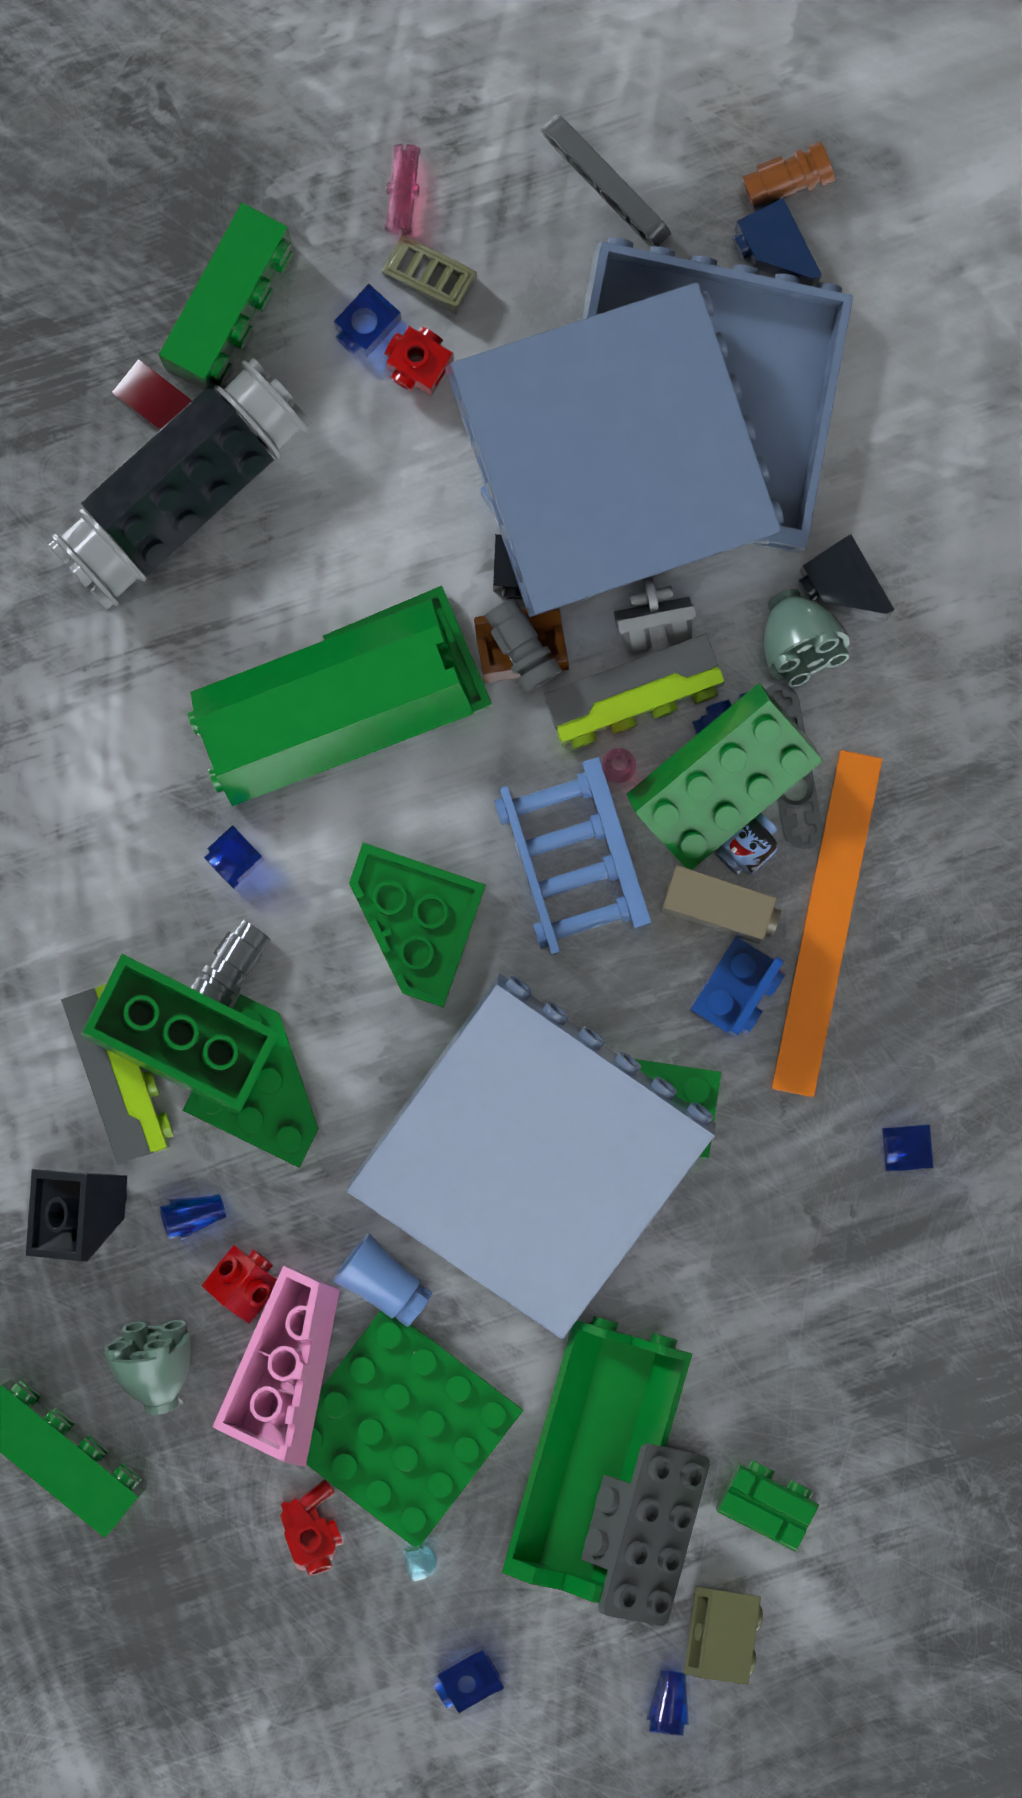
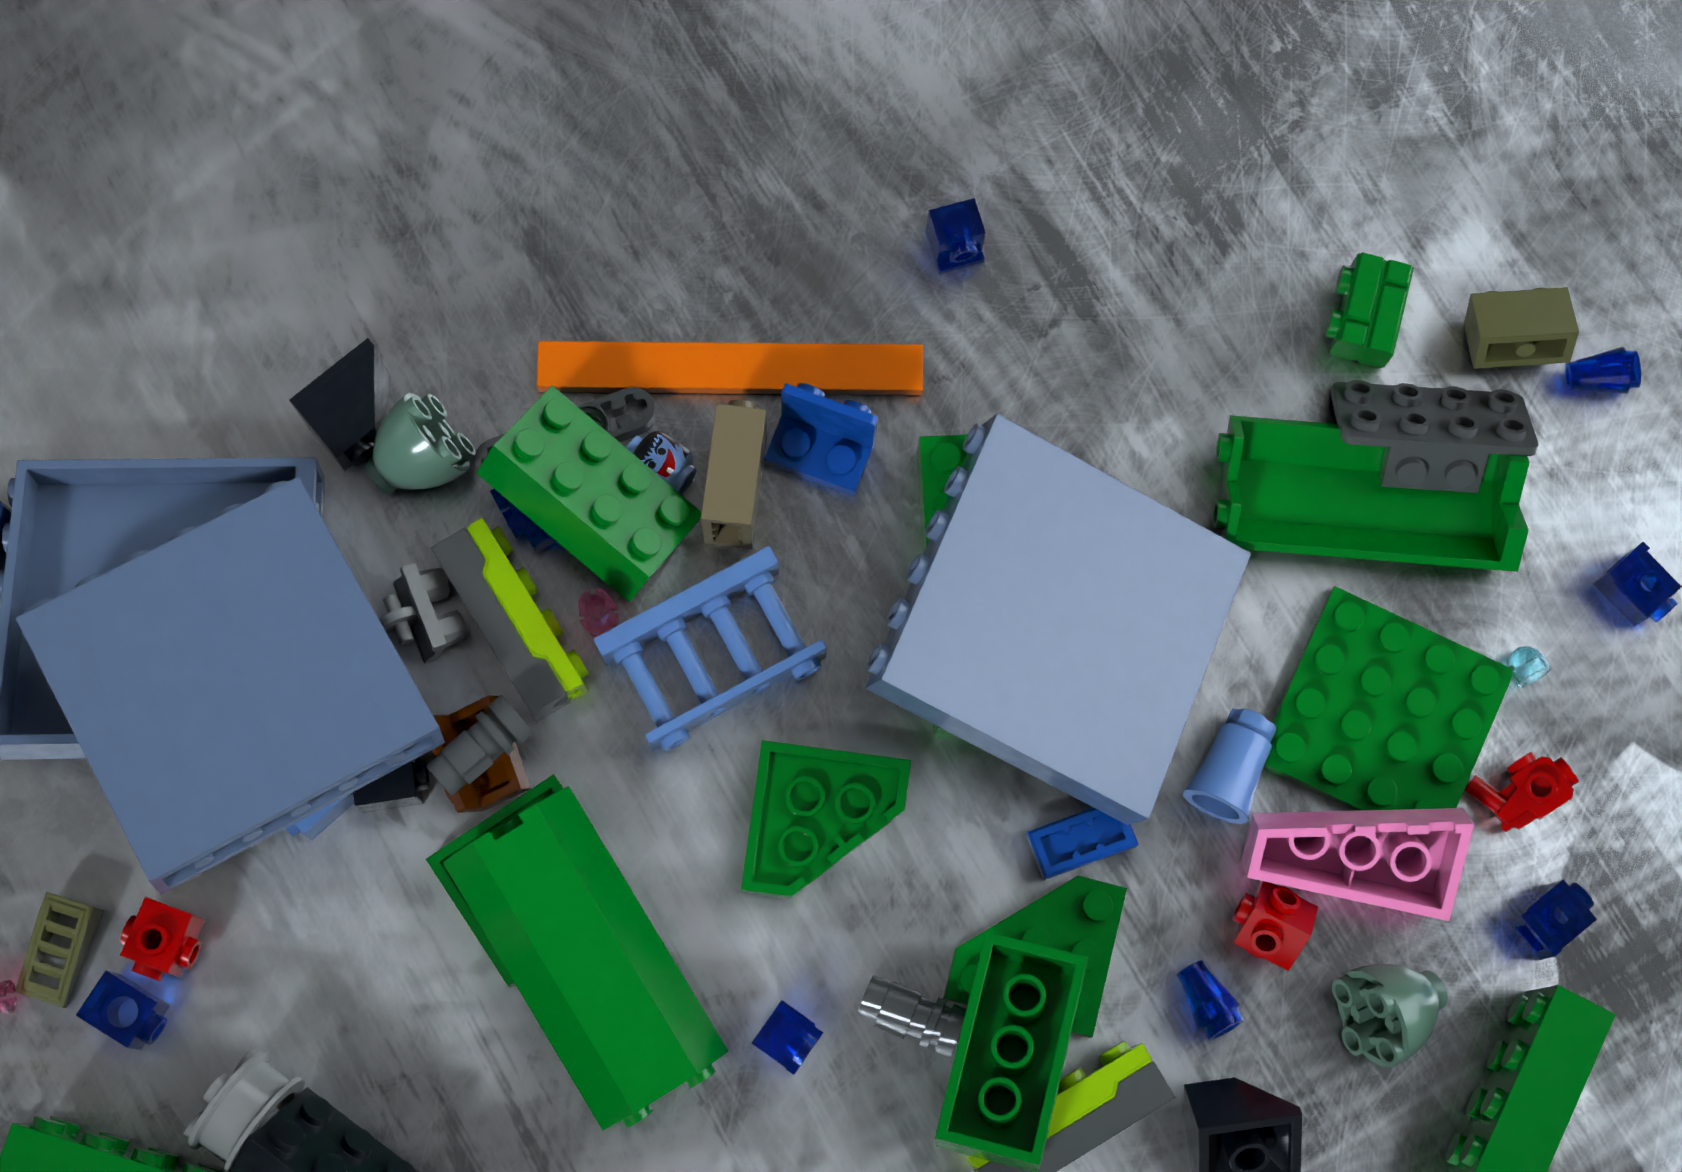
camera: 105 degrees left, 10 degrees down
none -> blue plate [1025,807,1139,881]
none -> clear blue brick [1506,879,1597,960]

